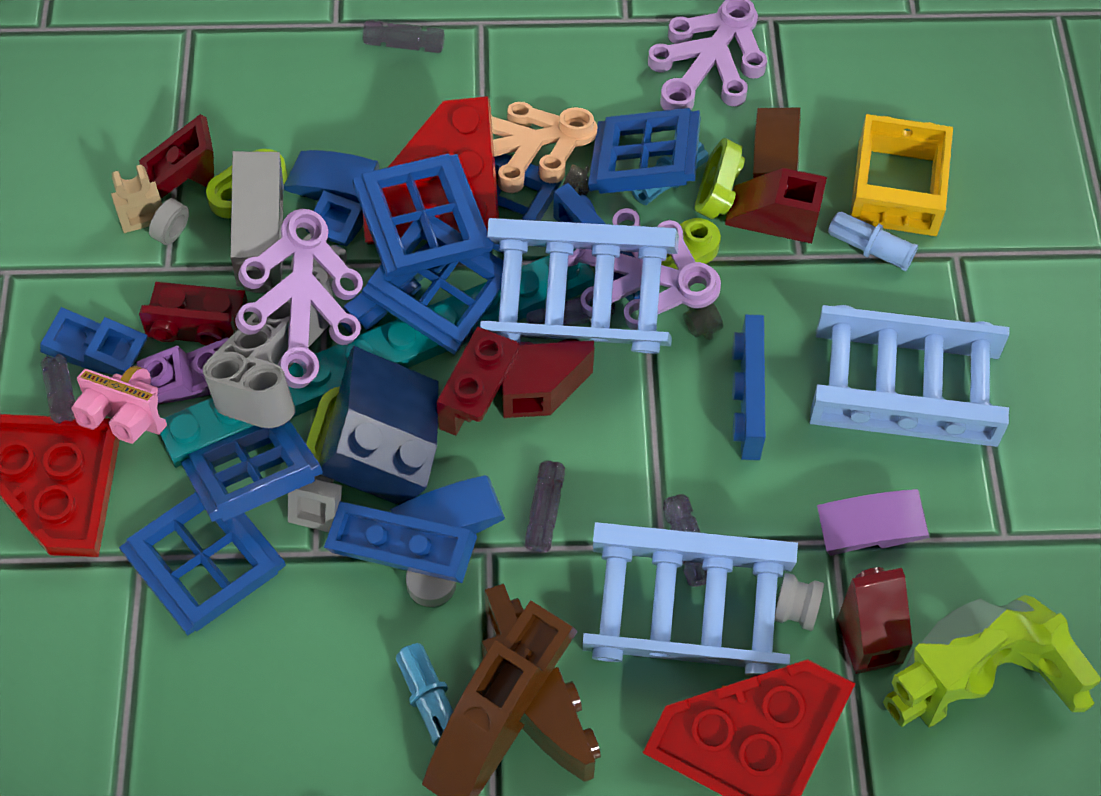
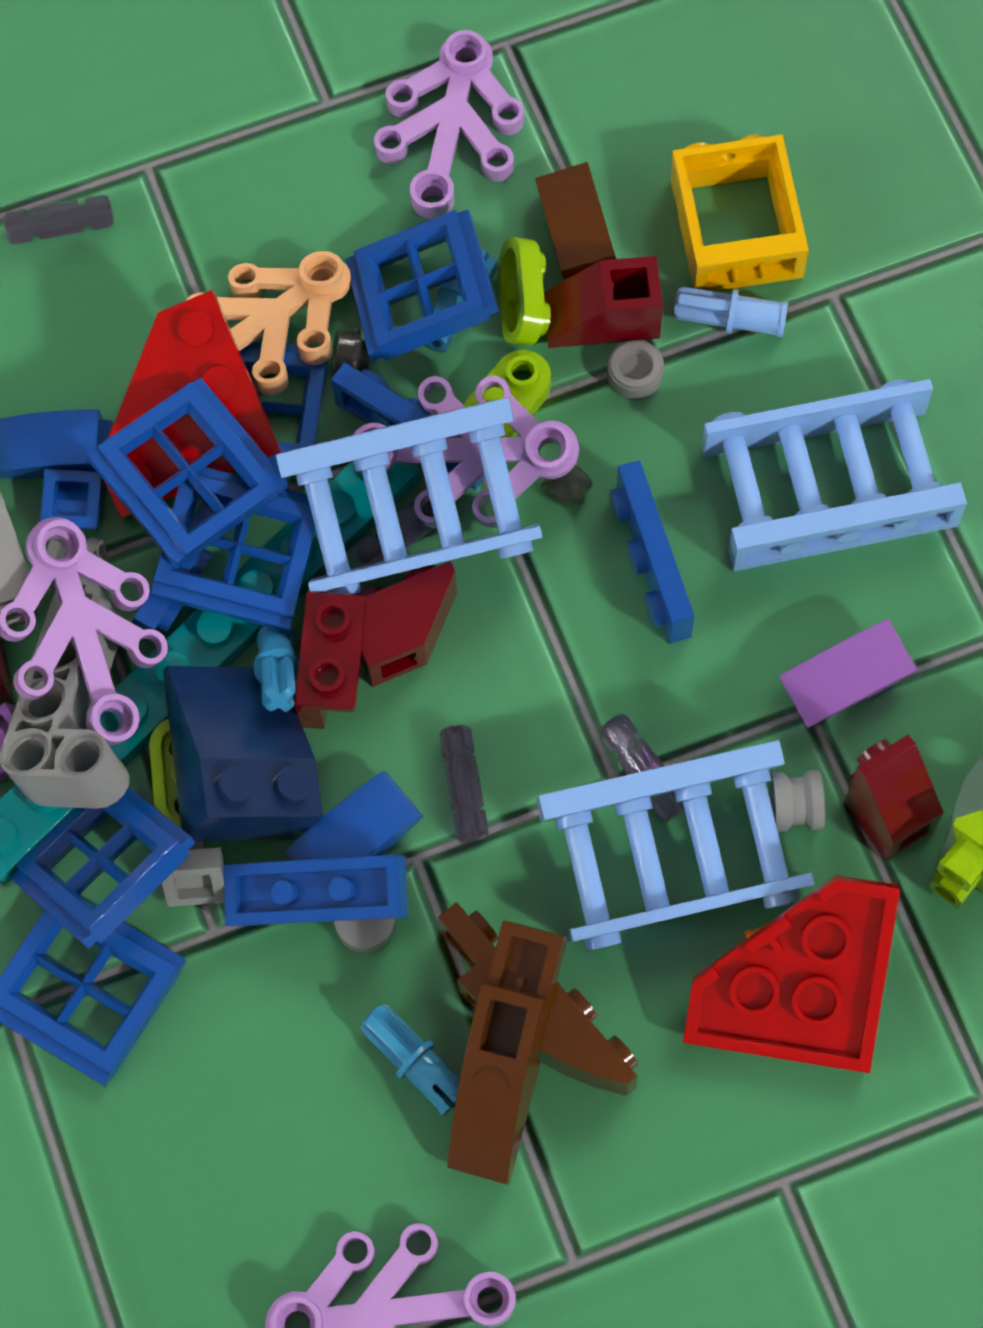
camera: 15 degrees left, 10 degrees up
none -> dark azure axle [253,626,300,712]
none -> light grey tile [607,340,664,400]

